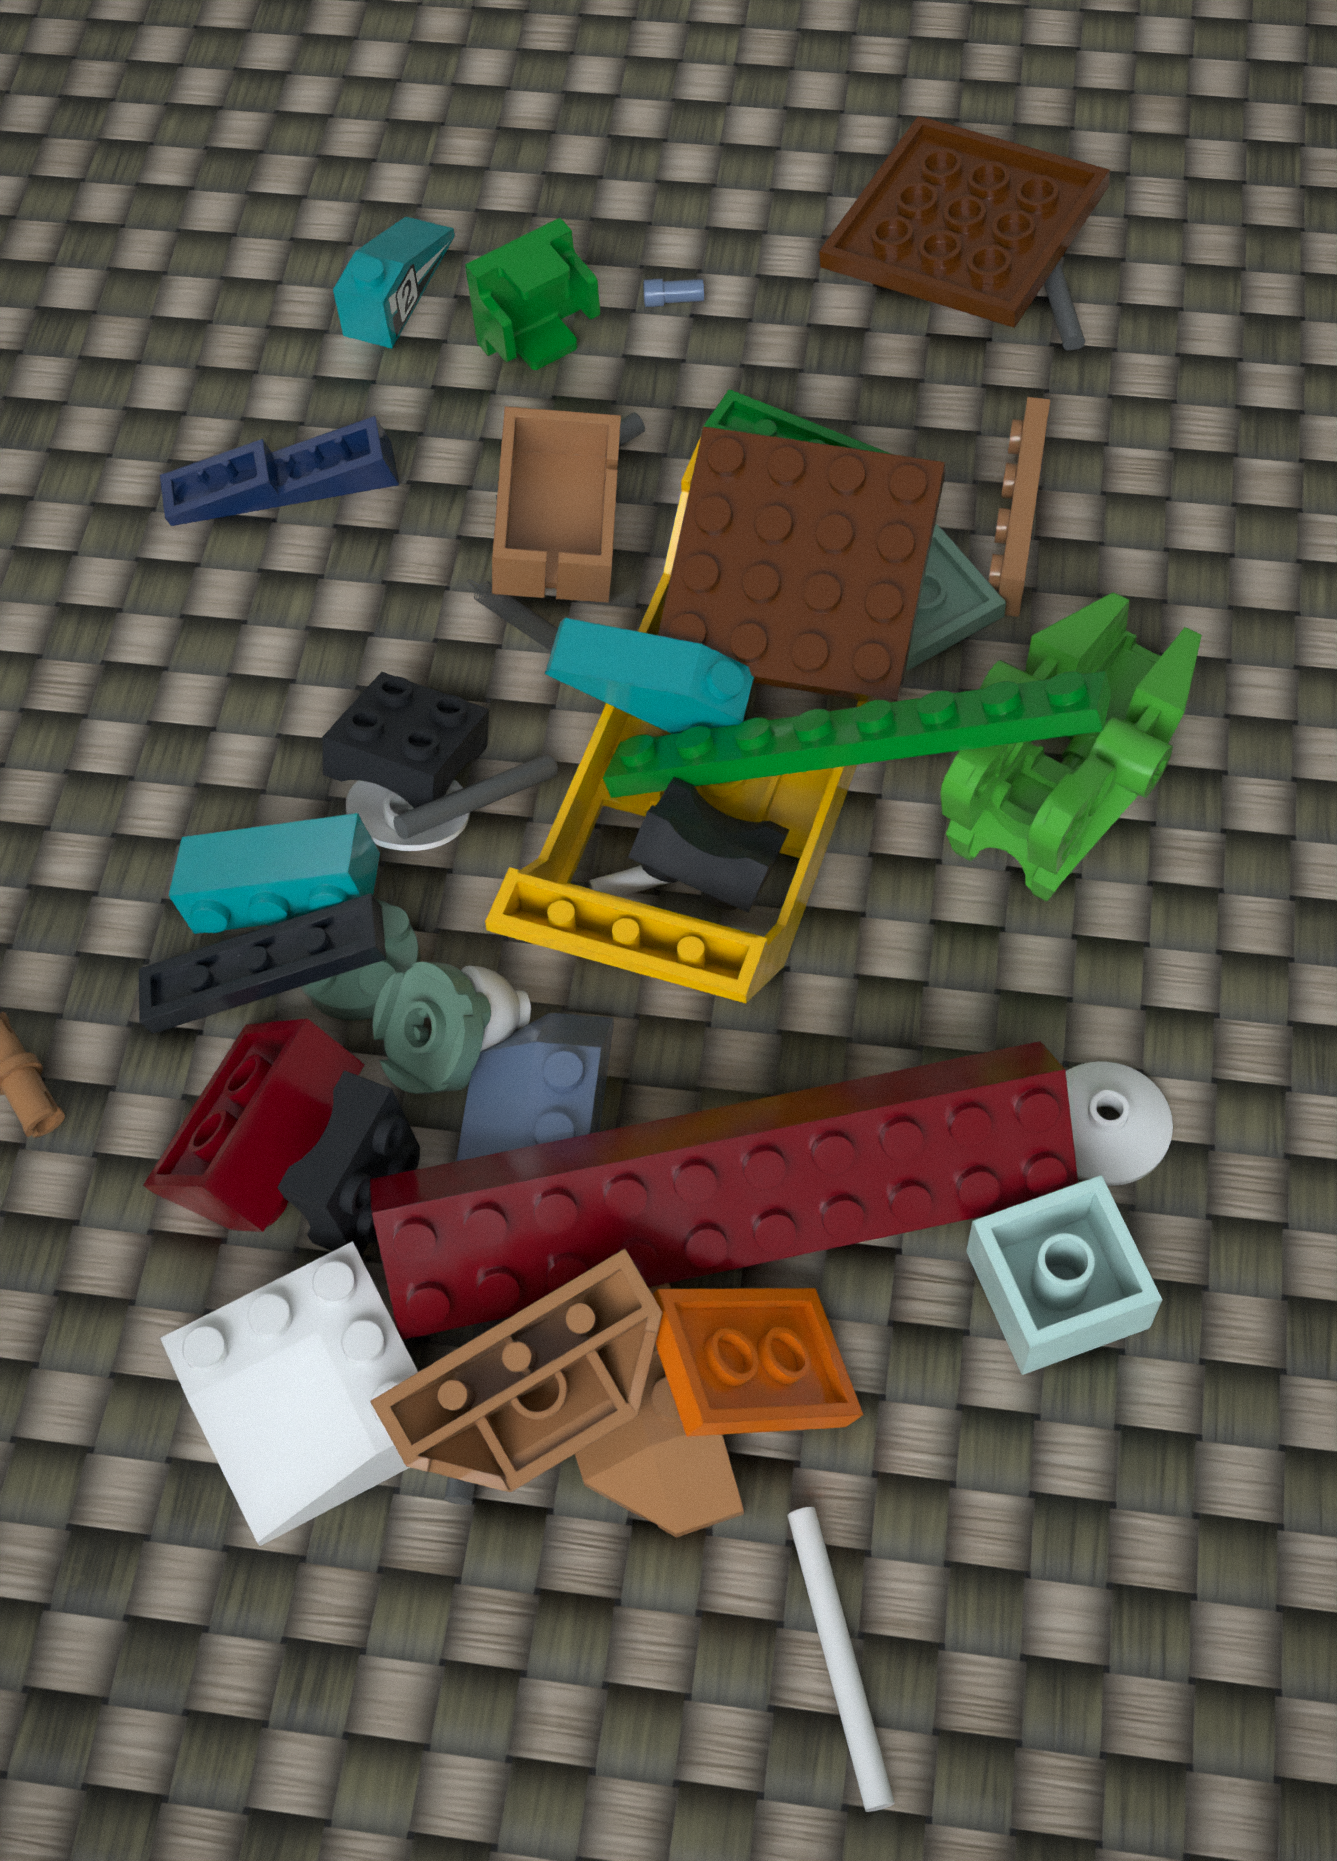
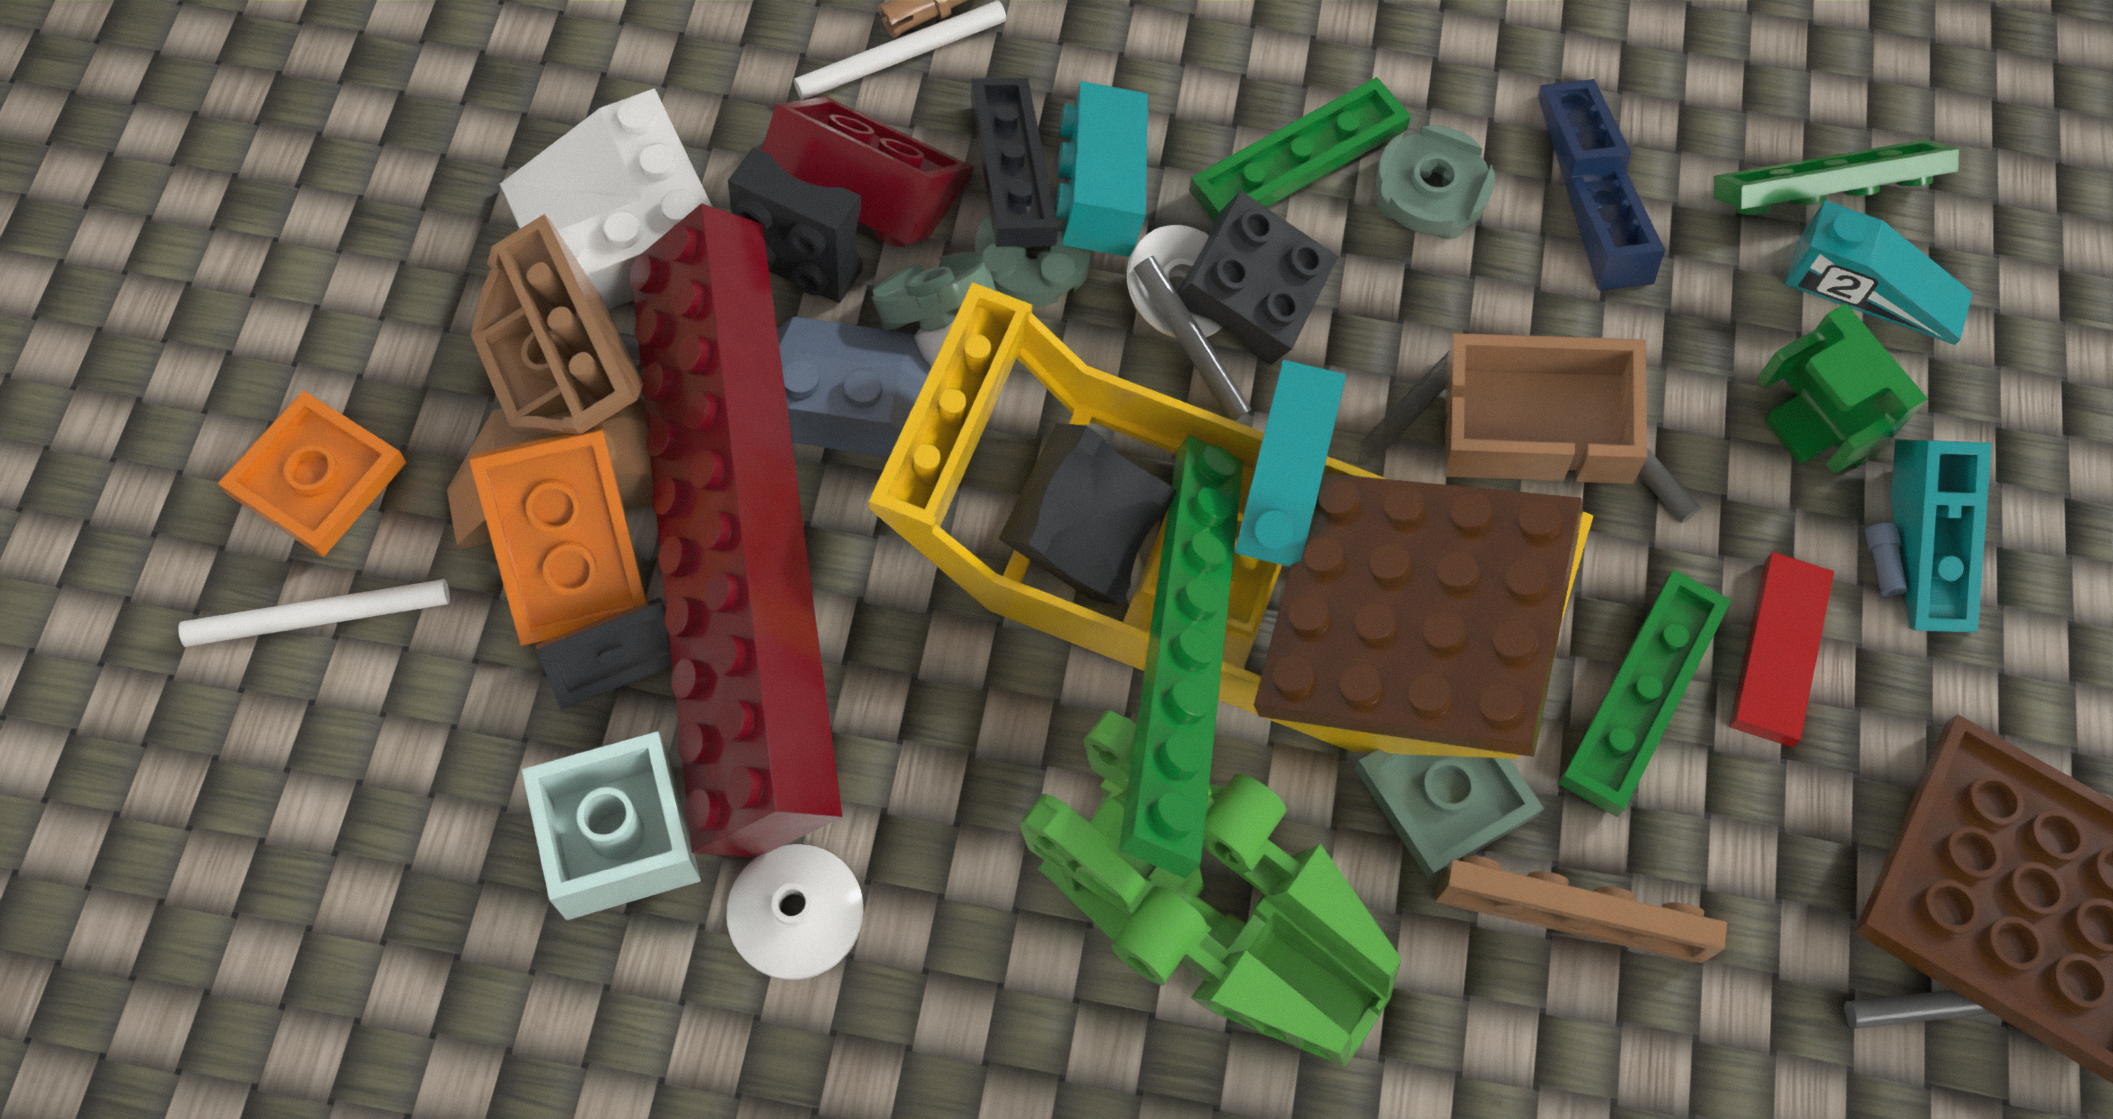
camera: 85 degrees right, 5 degrees up
none -> orange plate [217,390,407,557]
none -> black plate [536,597,672,710]
none -> white bar [794,0,1006,100]
none -> green plate [1189,77,1411,222]
none -> sand green plate [1375,125,1495,239]
none -> green plate [1714,139,1959,215]
none -> red tile [1729,552,1834,747]
none -> teal slope [1891,439,1992,632]

